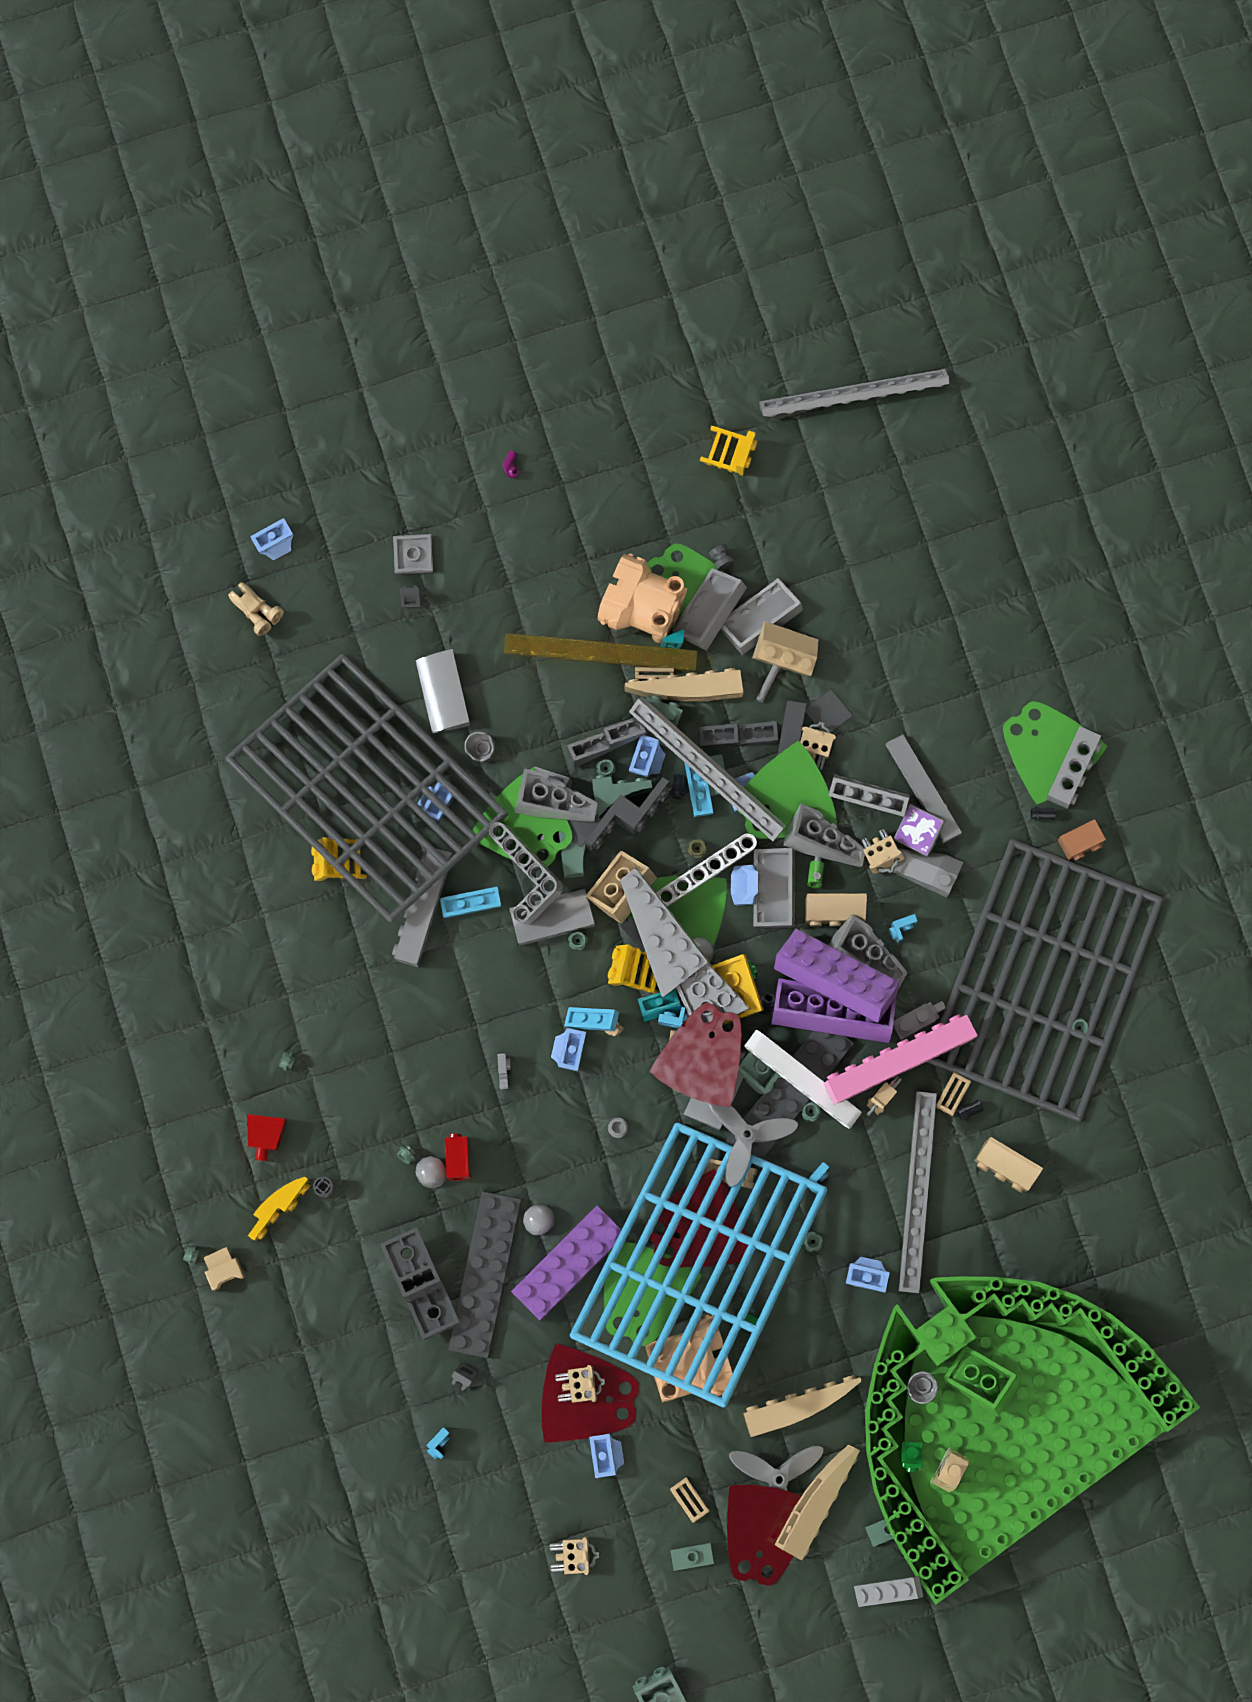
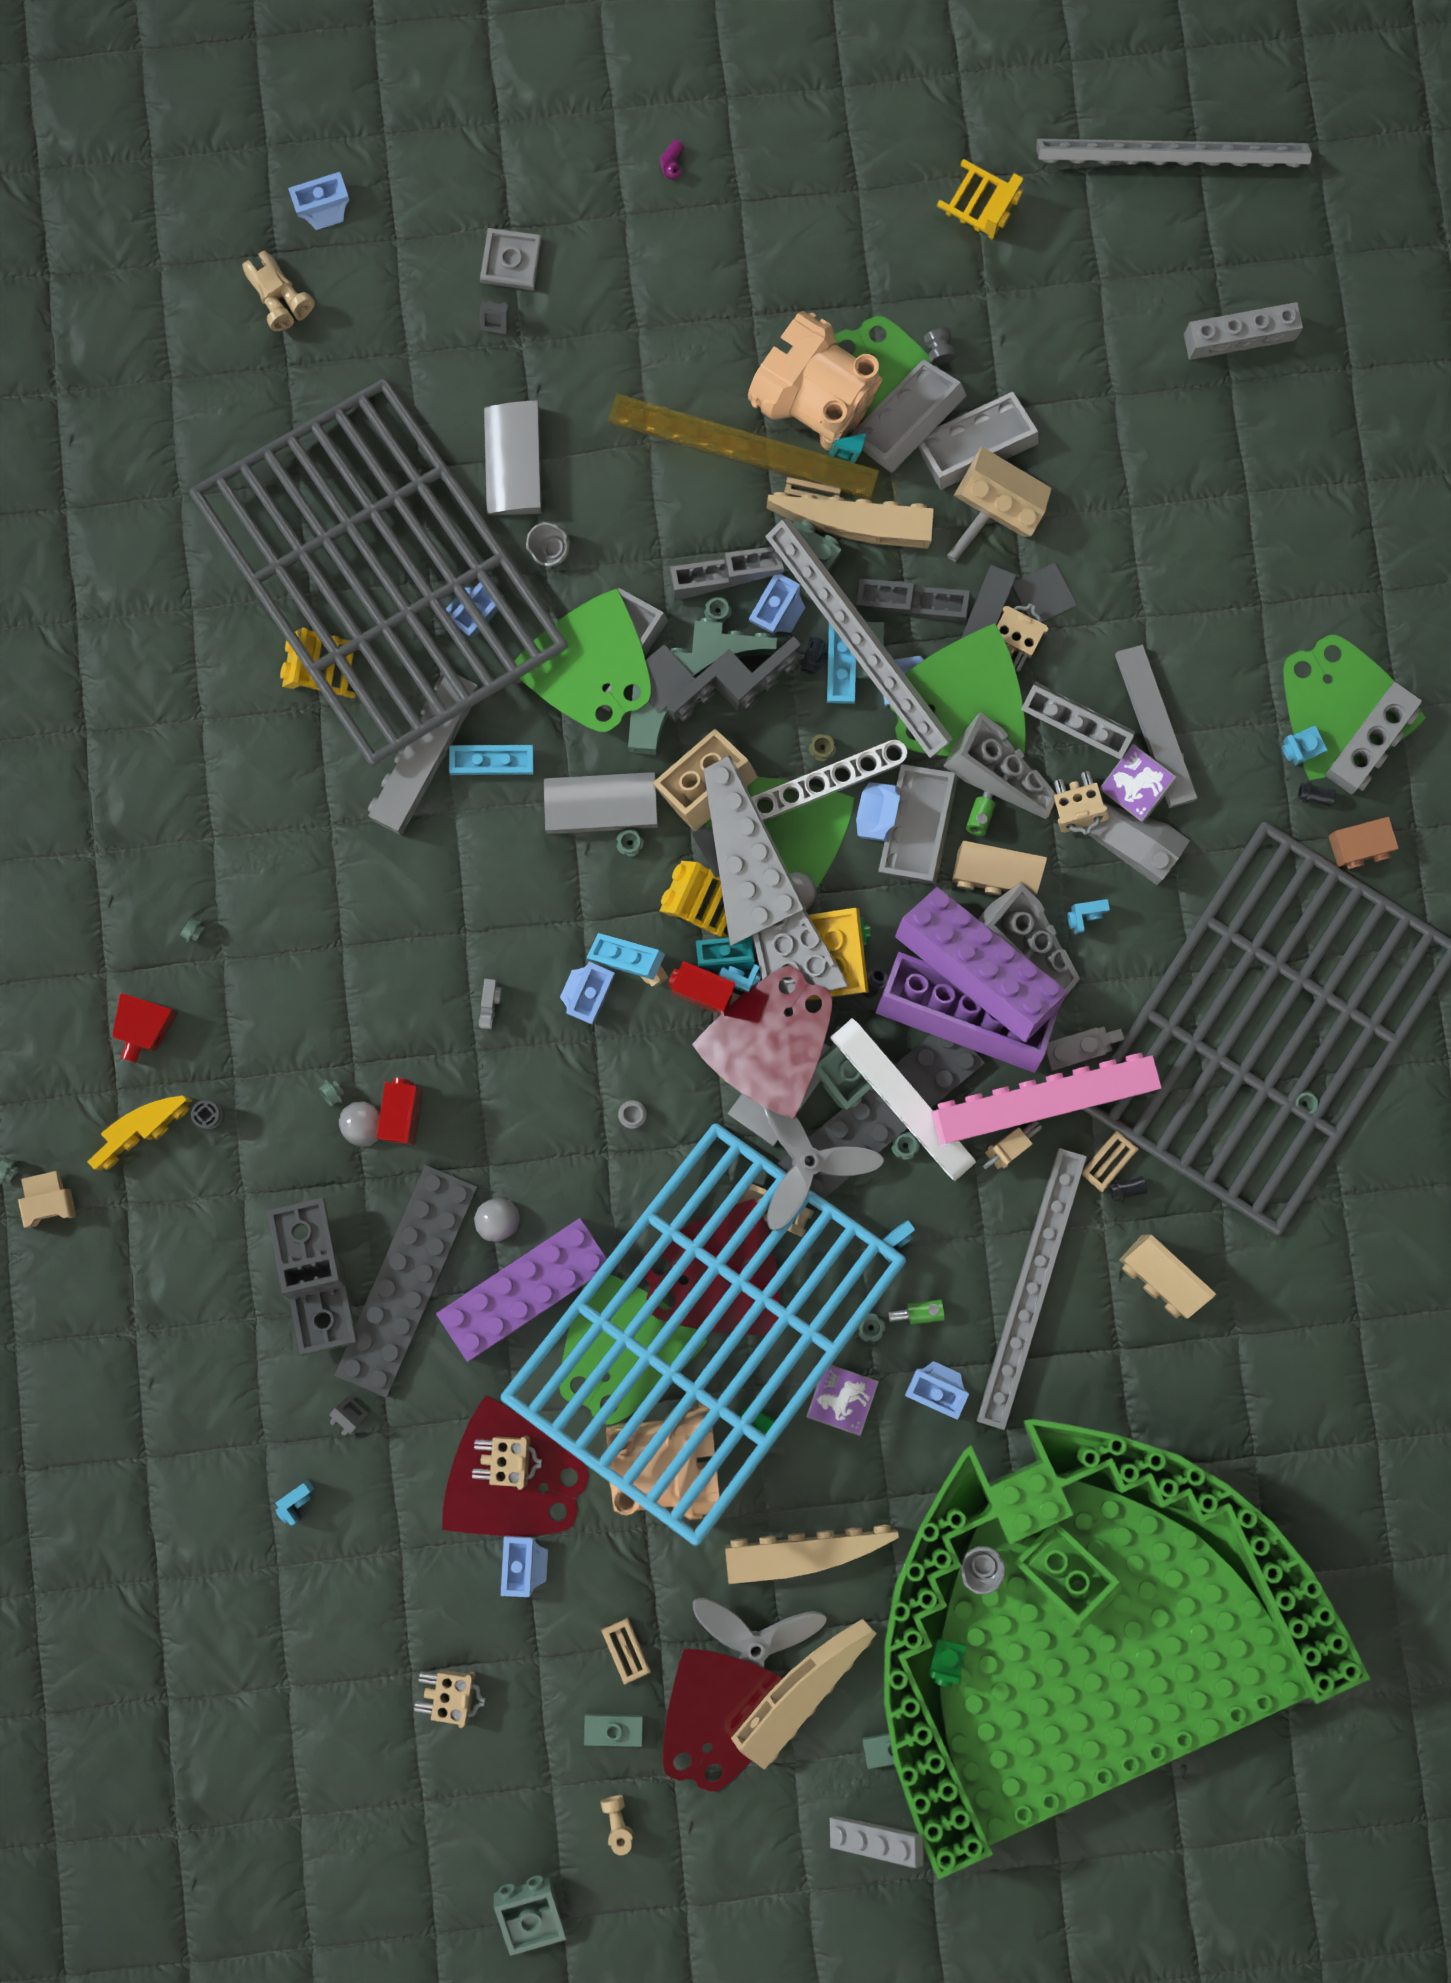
camera: 10 degrees right, 5 degrees up
light grey beam [489,822,563,924] -> none
light grey wedge [515,769,598,822] -> none
tan torso [931,1448,969,1492] -> none
none -> tan leg [600,1795,634,1855]
none -> red piece [668,961,736,1016]
none -> tile [806,1365,879,1436]
none -> bright green piece [888,1300,944,1325]
none -> light grey brick [1184,302,1303,360]
none -> medium azure bracket [1282,726,1327,766]

